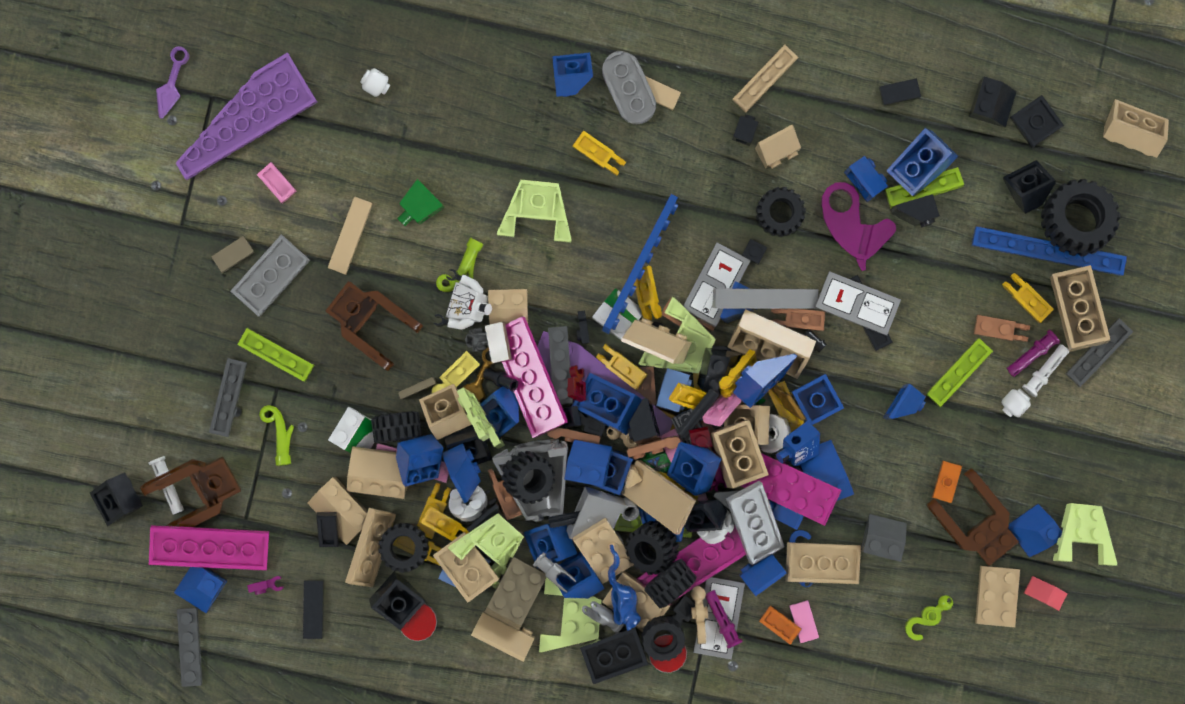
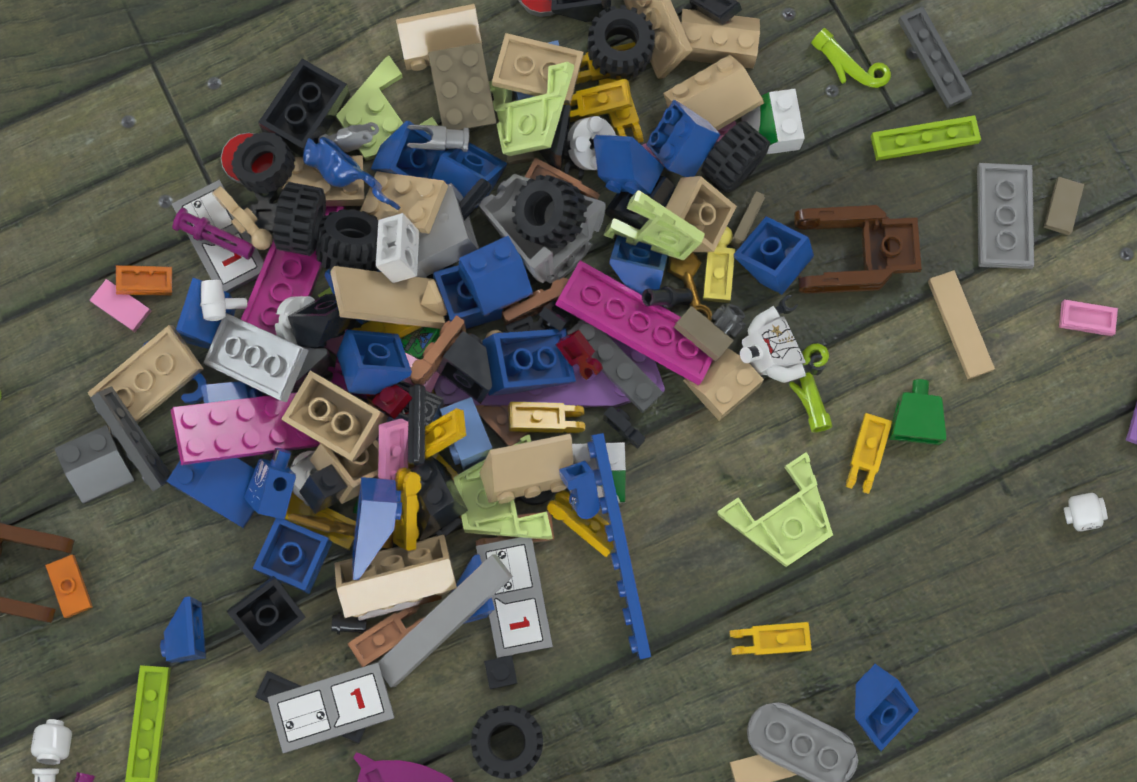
camera: 135 degrees right, 10 degrees down
none -> dark grey plate [90,386,171,491]
none -> white piece [200,280,247,321]
none -> black slope [227,576,306,652]
none -> black brick [299,464,348,514]
none -> white brick [376,213,419,283]
none -> blue leg [559,461,600,519]
none -> blue slope [733,216,814,295]
none -> yellow hinge [846,413,892,494]

